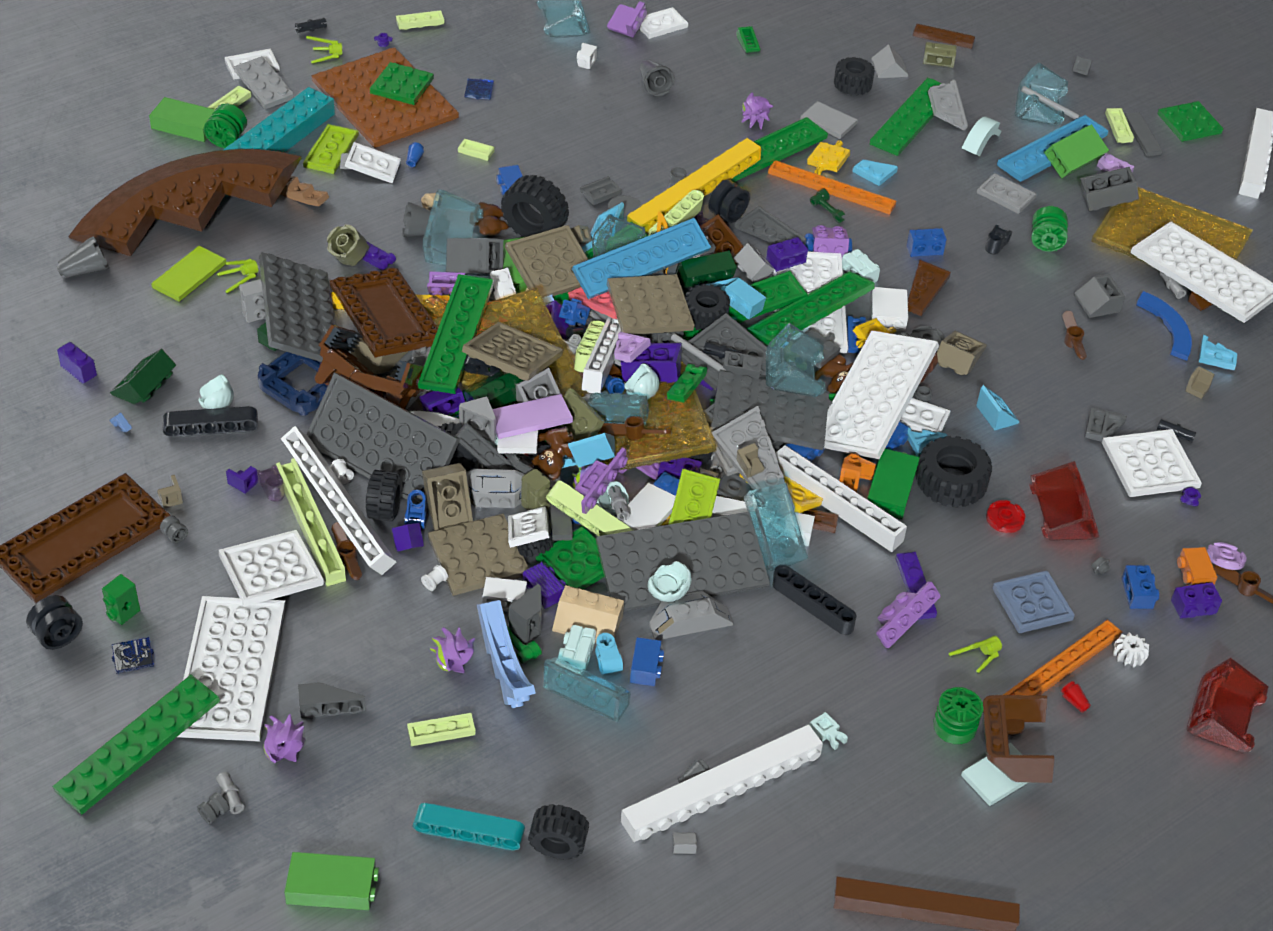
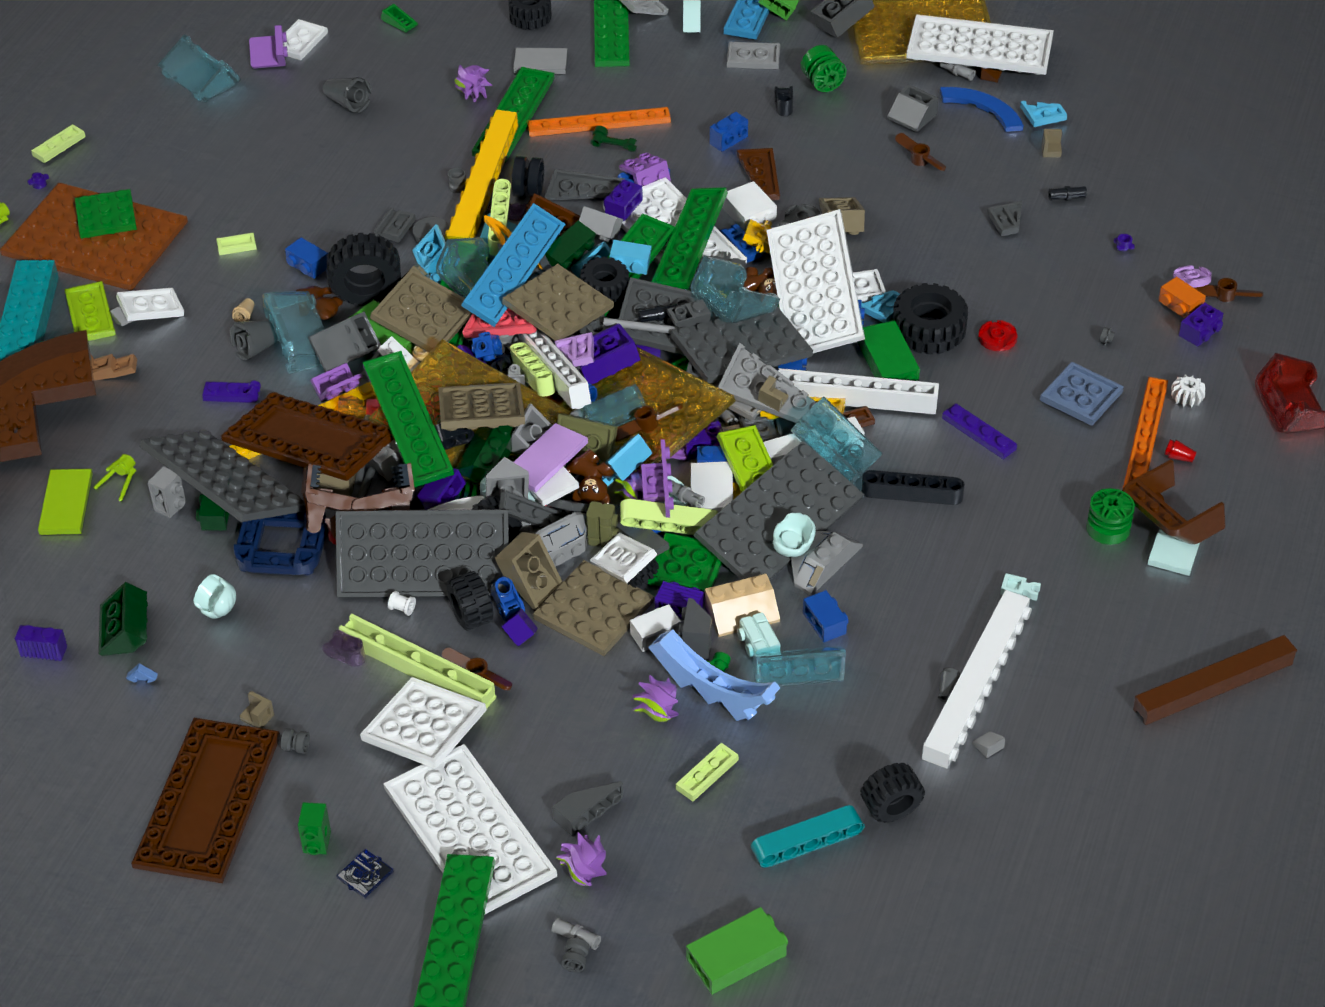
camera: 30 degrees left, 0 degrees up
black wheel [26,595,83,650] -> none
black beam [163,406,258,437] -> none
dark purple panel [226,466,258,494] -> none
white brick [281,426,396,575] -> none
olive brick [327,224,369,266] -> none
blue cone [406,142,424,167] -> none
white bush [421,565,448,591] -> none
clear blue piece [464,78,494,100] -> none
white brick [577,43,597,69] -> none
medium azure piece [595,633,623,675] -> none
light aqua piece [625,364,659,401] -> none
green plate [667,364,707,403] -> none
yellow plate [807,140,850,175] -> none
orange tile [839,453,876,493] -> none
light aqua brick [842,249,880,283] -> none
medium azure wing [853,160,898,186] -> none
medium lavender bracket [876,581,940,648] -> none
lime plant [949,635,1002,673] -> none
medium azure slope [976,385,1019,431] -> none
clear red windscreen [1029,461,1100,541] -> none
white plate [1102,429,1202,497] -> none
blue brick [1122,565,1159,609] -> none

